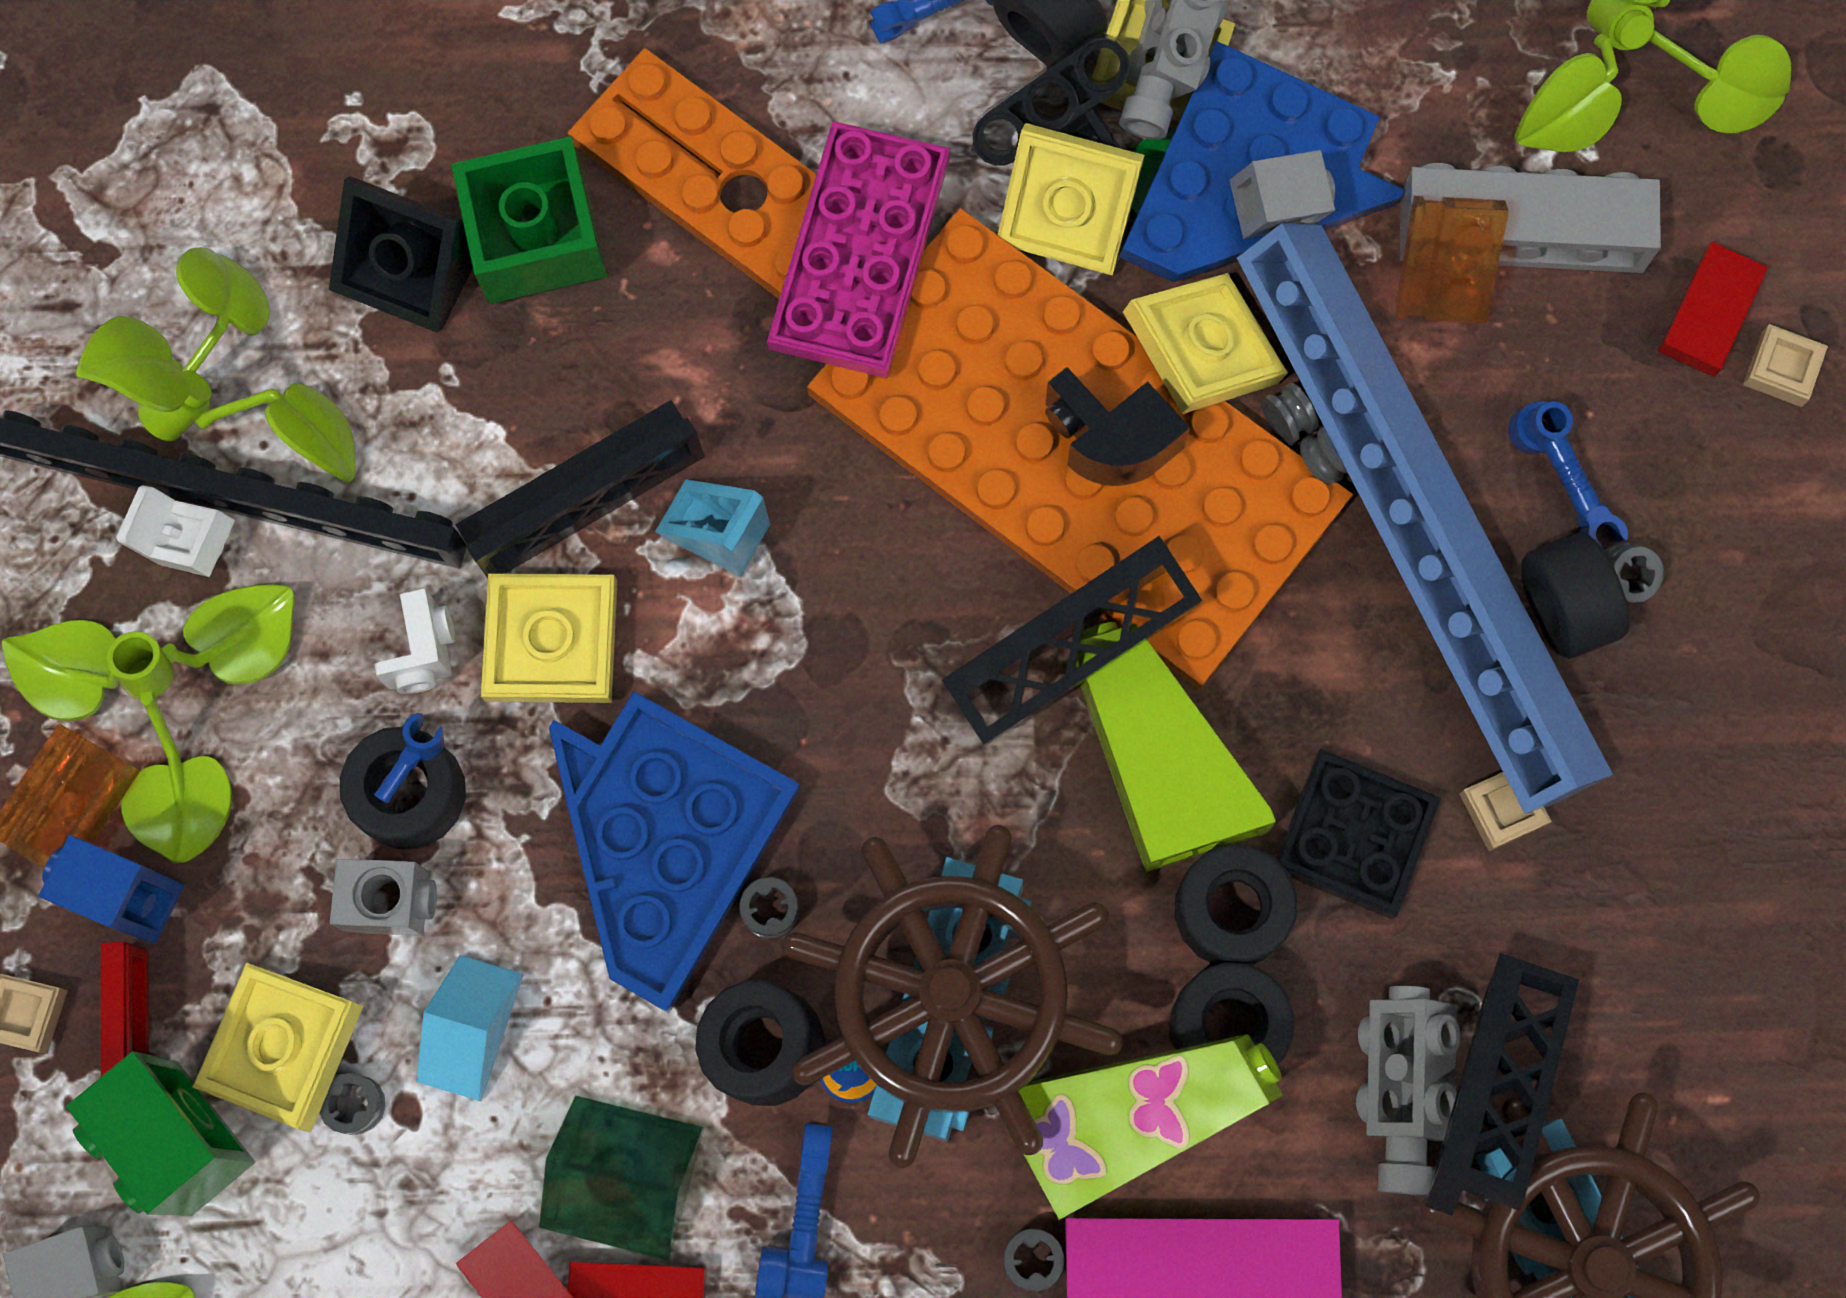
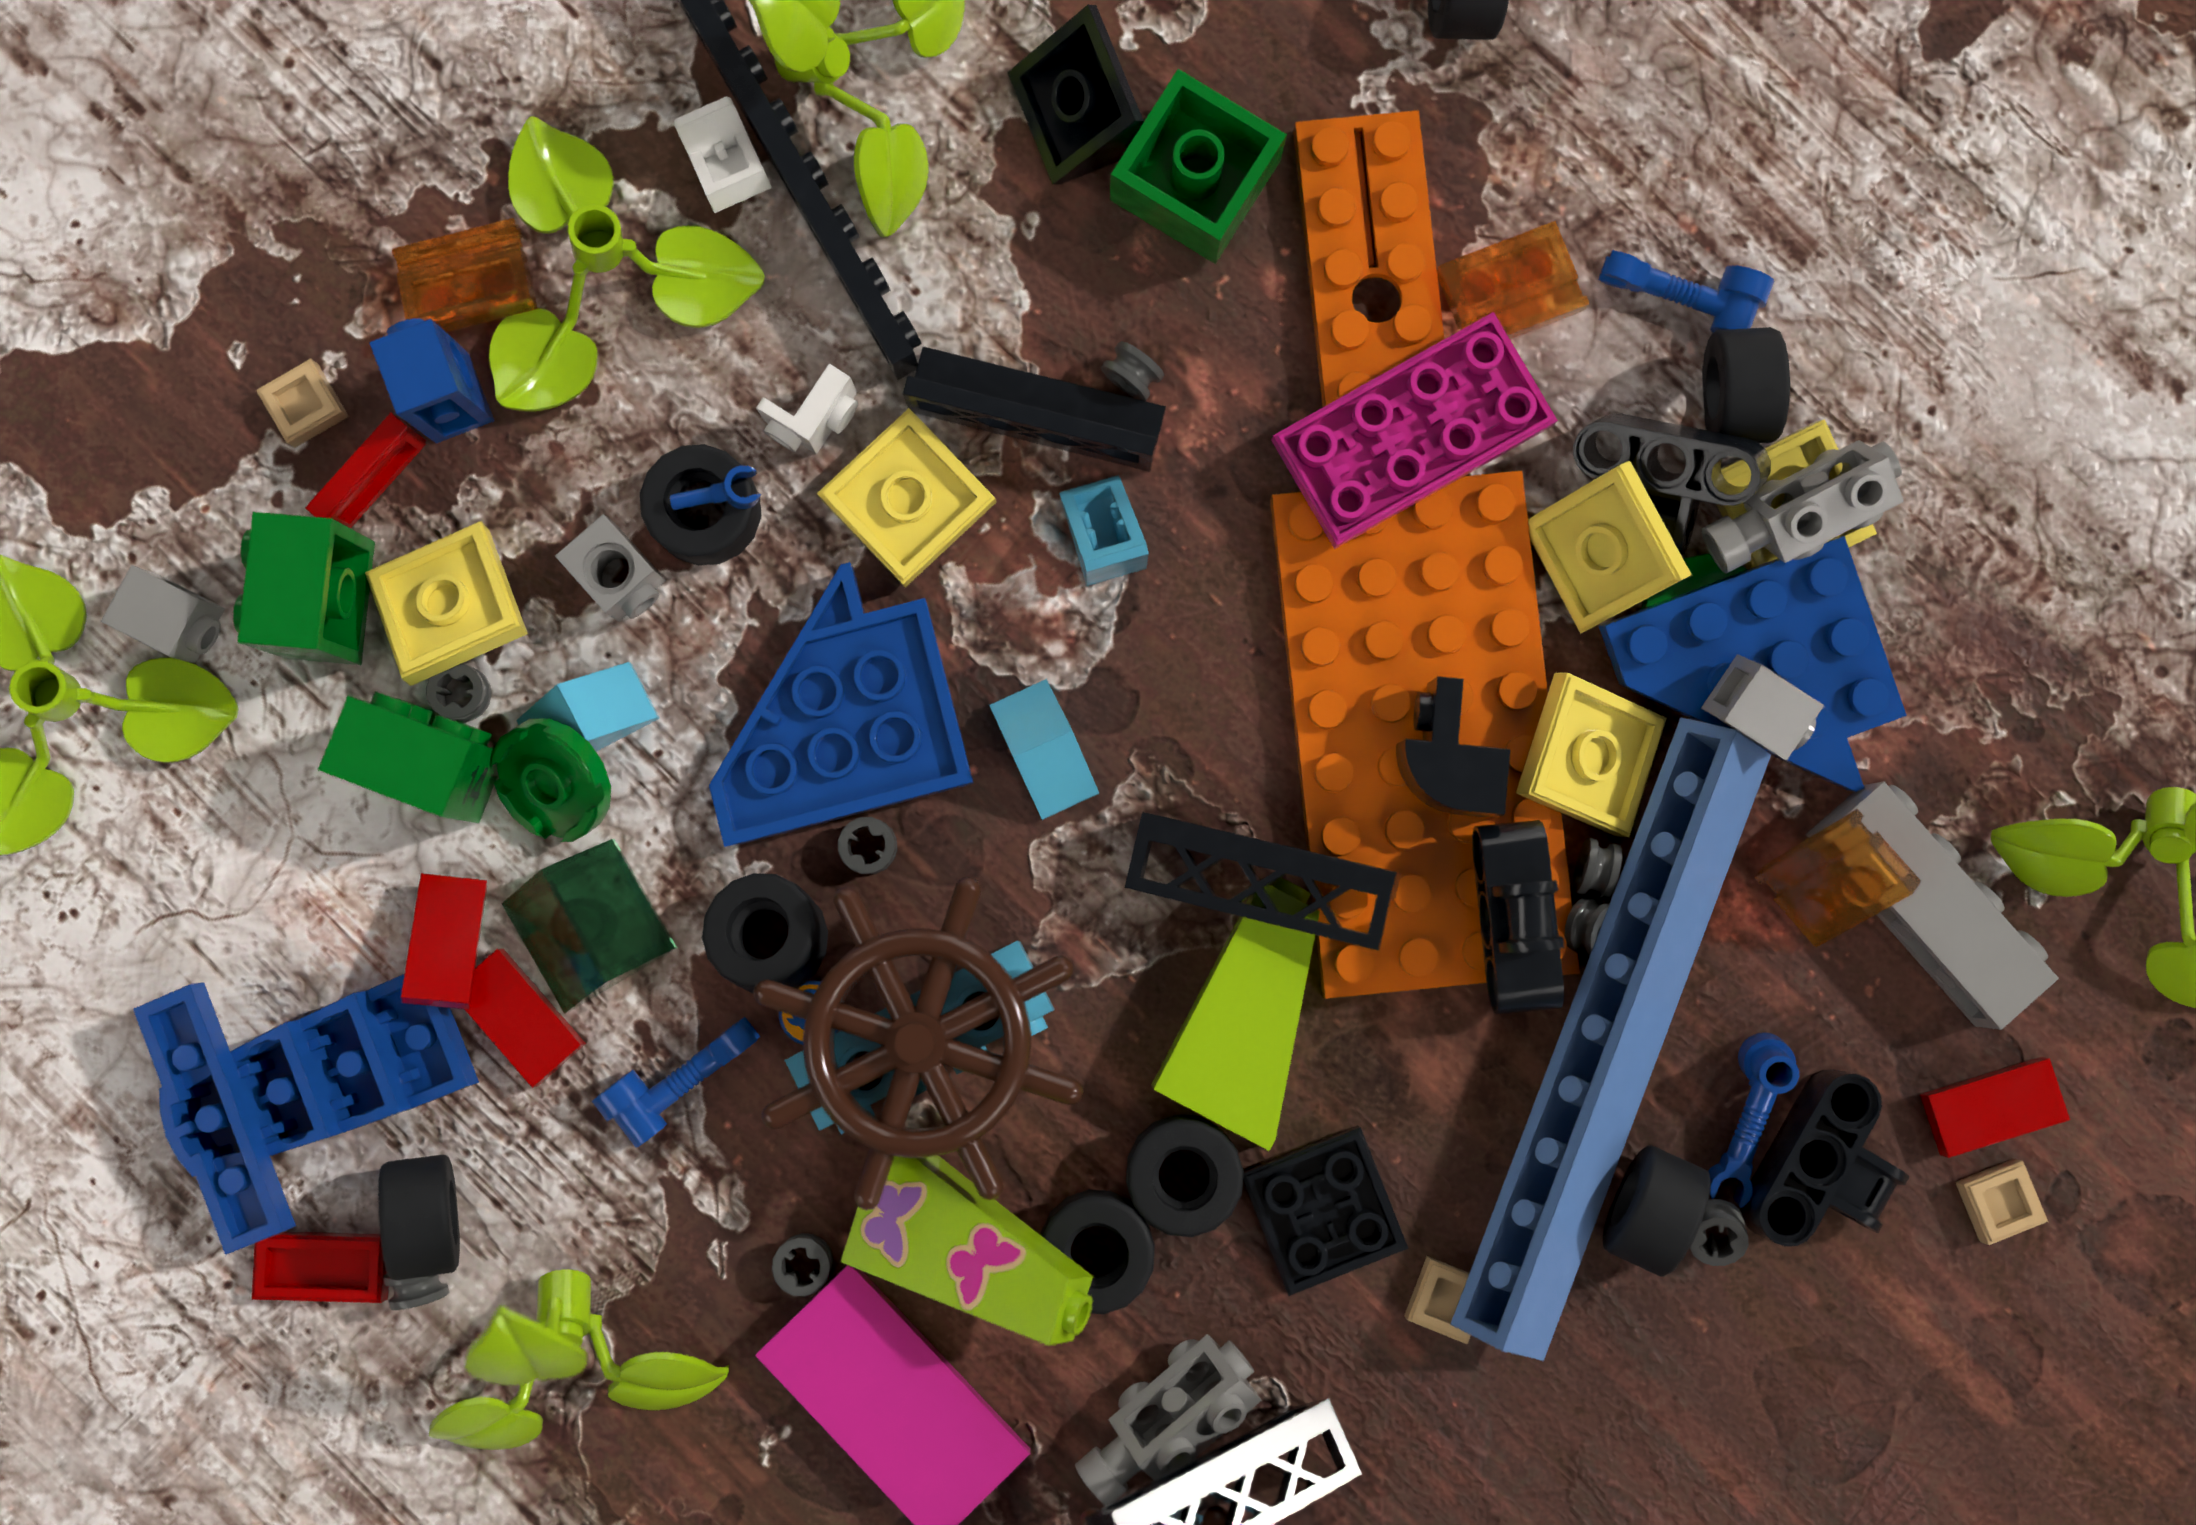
camera: 40 degrees right, 10 degrees up
none -> green brick [318,691,498,823]
none -> green tile [491,718,611,842]
none -> medium azure slope [989,679,1099,820]
none -> dark grey bush [1101,341,1164,401]
none -> clear orange plate [1437,221,1590,339]
none -> black piece [1472,820,1564,1015]
none -> black piece [1740,1069,1910,1247]

